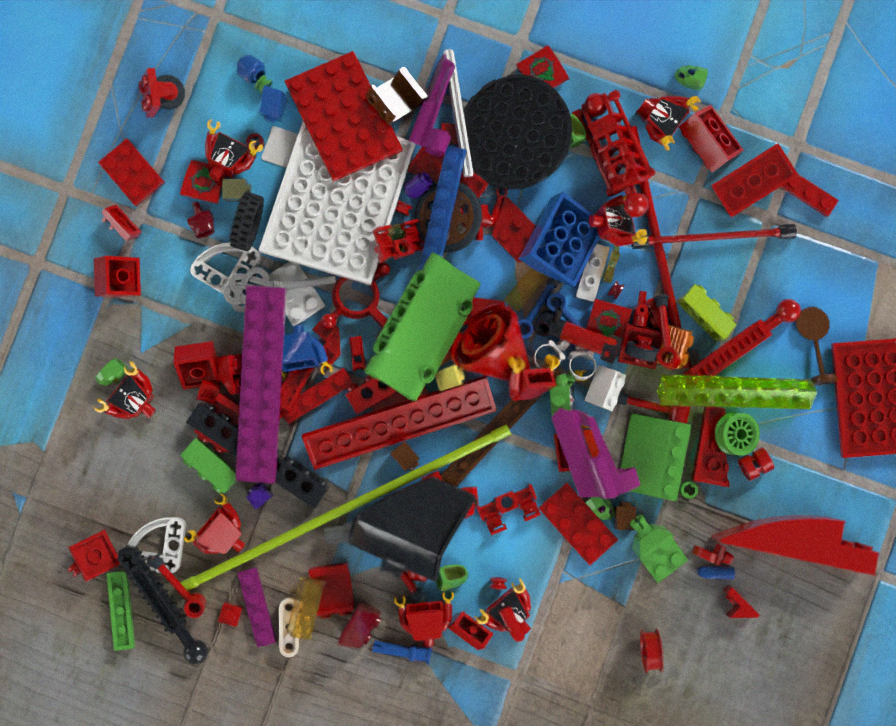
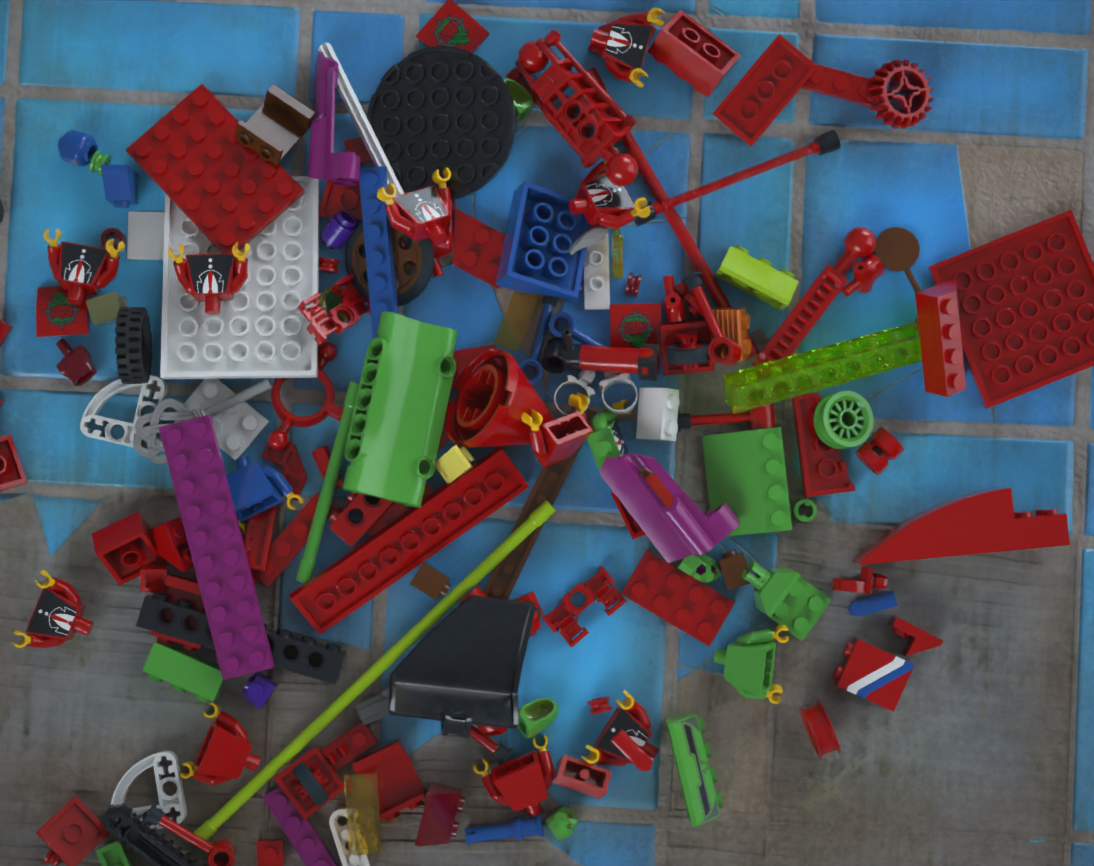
camera: 20 degrees left, 0 degrees up
bright green rock [95,358,130,386] -> none
none -> torso [168,242,250,315]
none -> red plate [274,746,347,820]
none -> bright green piece [295,381,360,583]
none -> red plate [320,722,378,771]
none -> torso [377,167,452,245]
none -> bright green rock [546,805,578,841]
none -> light grey bar [569,225,609,255]
none -> bright green slope [665,711,723,827]
none -> bright green torso [714,625,789,704]
none -> panel [832,637,915,712]
none -> red piece [841,254,884,297]
none -> red gear [866,59,934,129]
none -> red slope [915,279,966,397]

